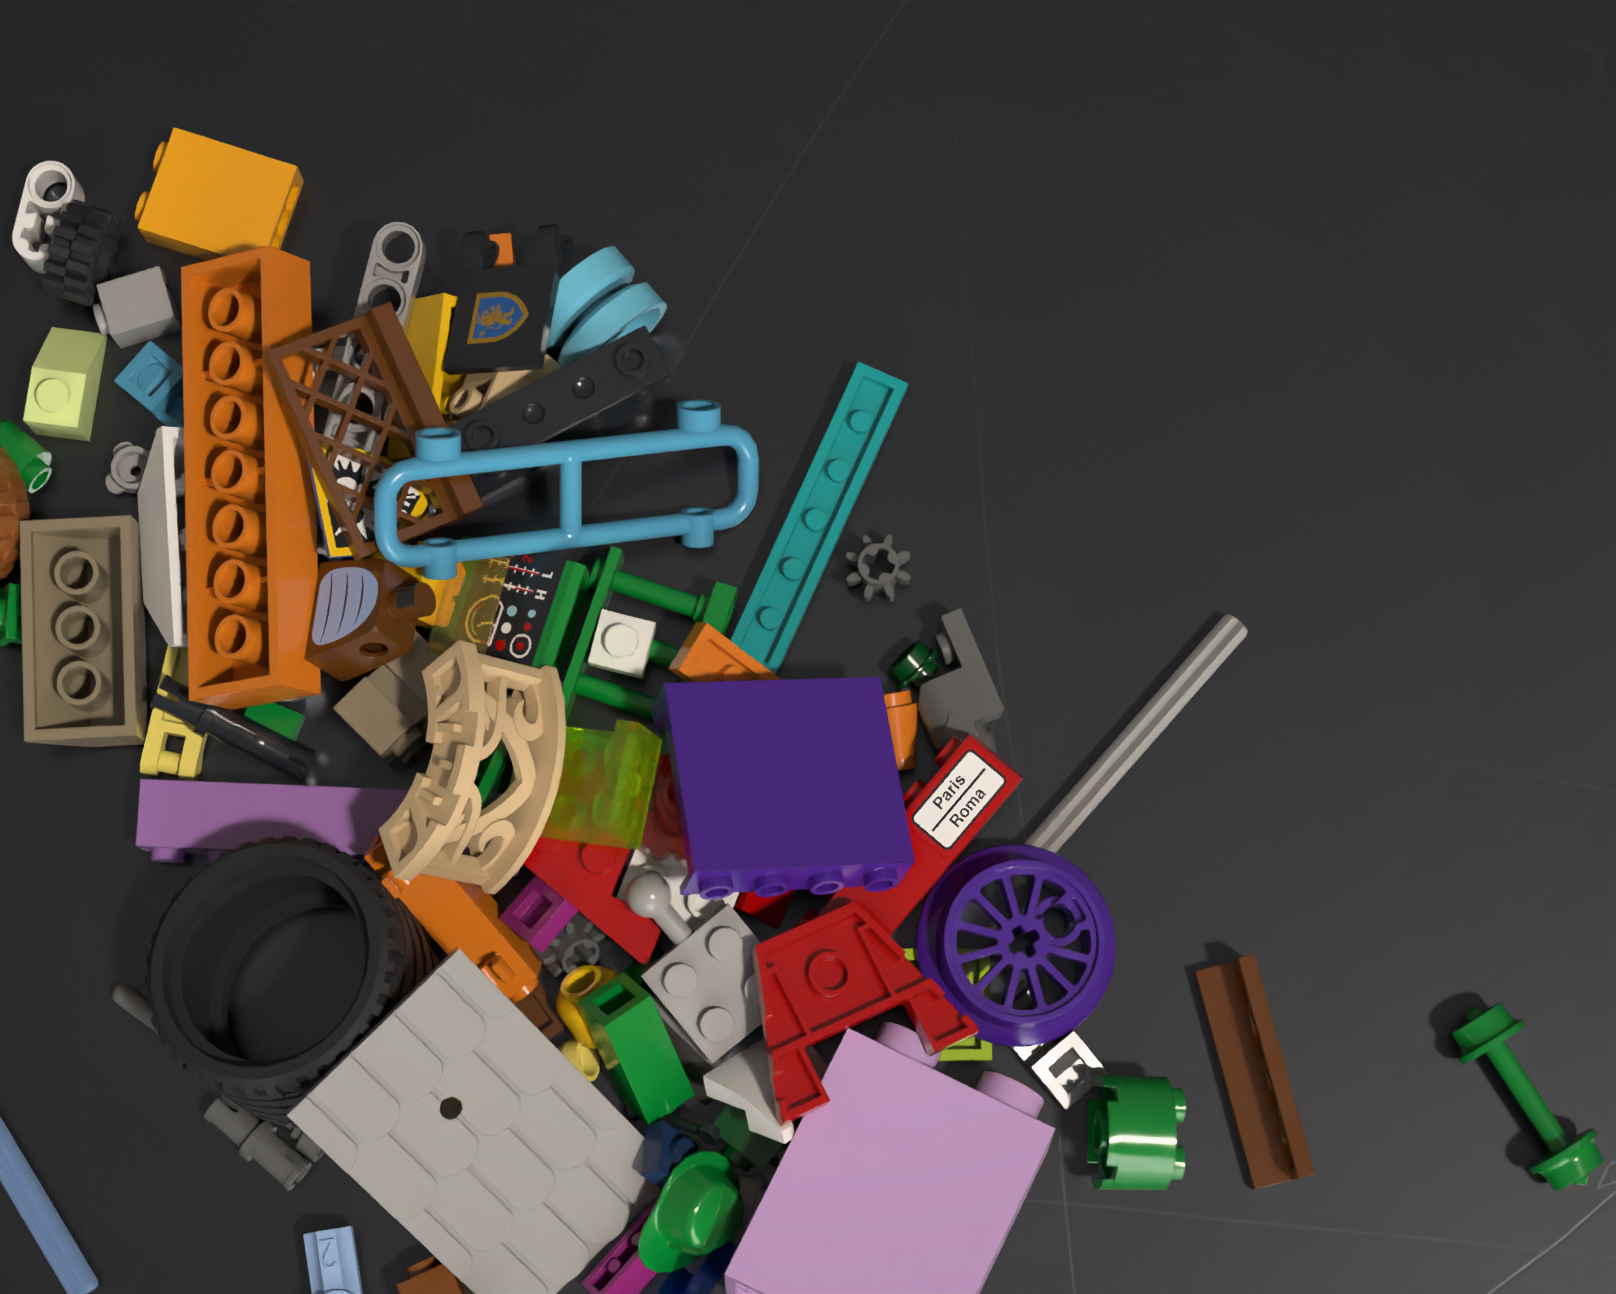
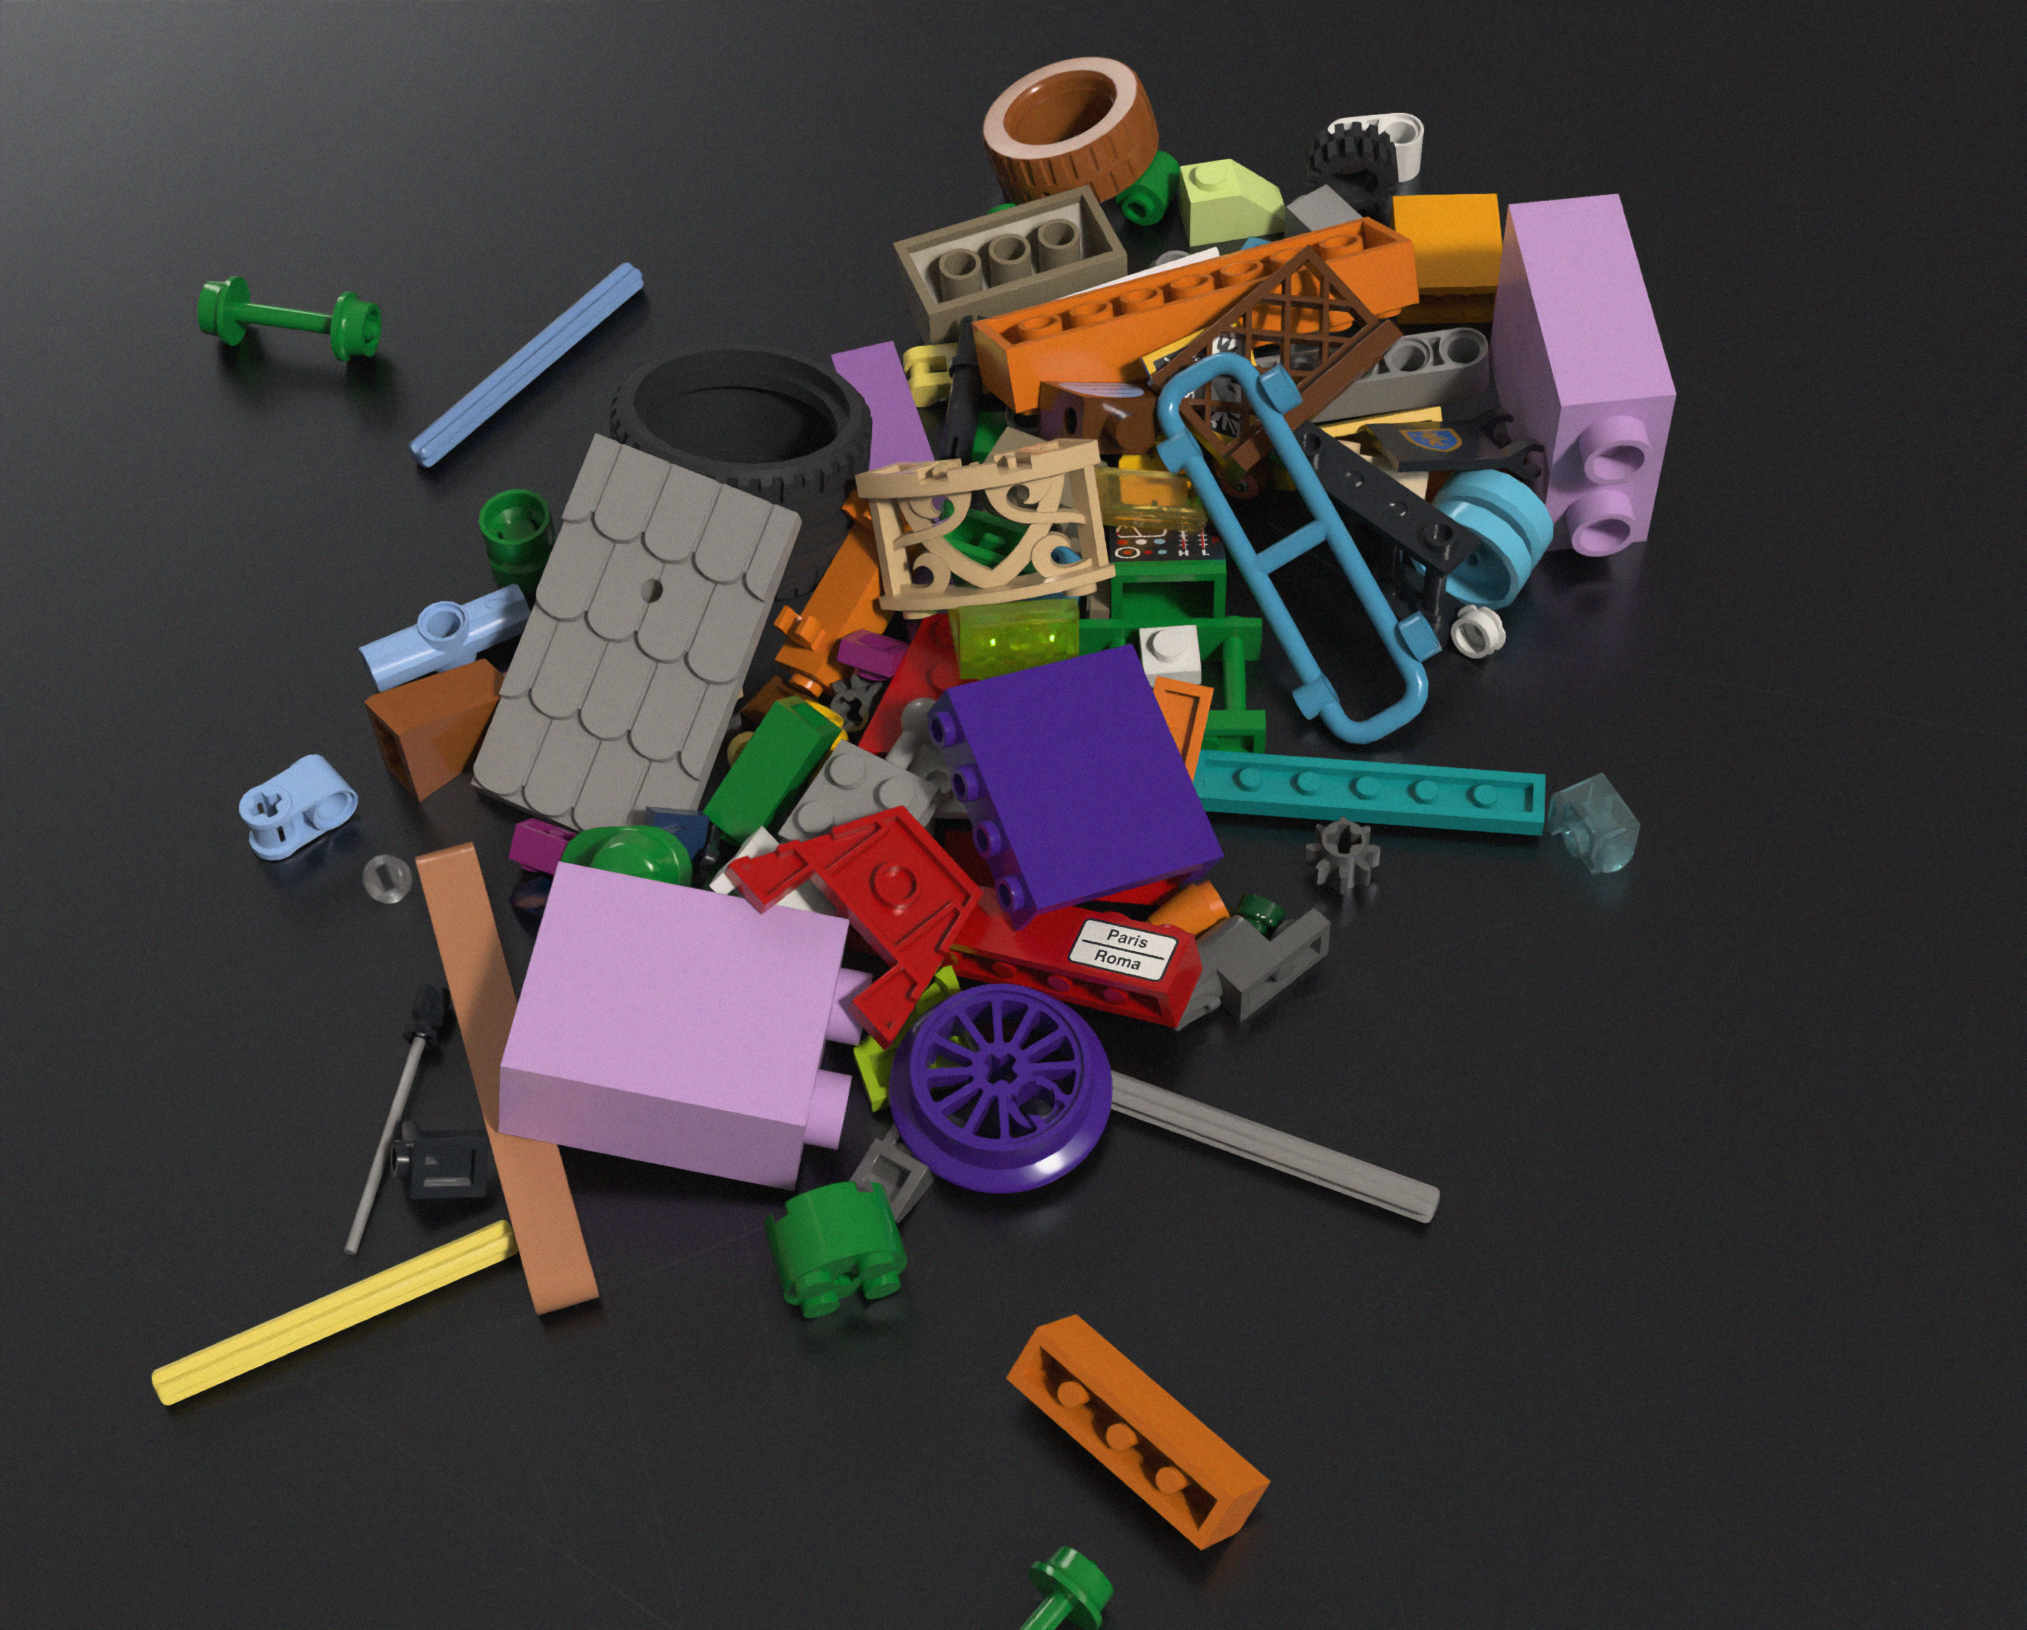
camera: 75 degrees right, 25 degrees down
reddish brown fence [1193,954,1315,1190] -> none
none -> green wheel [478,489,556,593]
none -> orange brick [1006,1314,1271,1550]
none -> white plate [1451,604,1506,658]
none -> lavender brick [1489,194,1677,557]
none -> clear light blue brick [1546,772,1641,875]

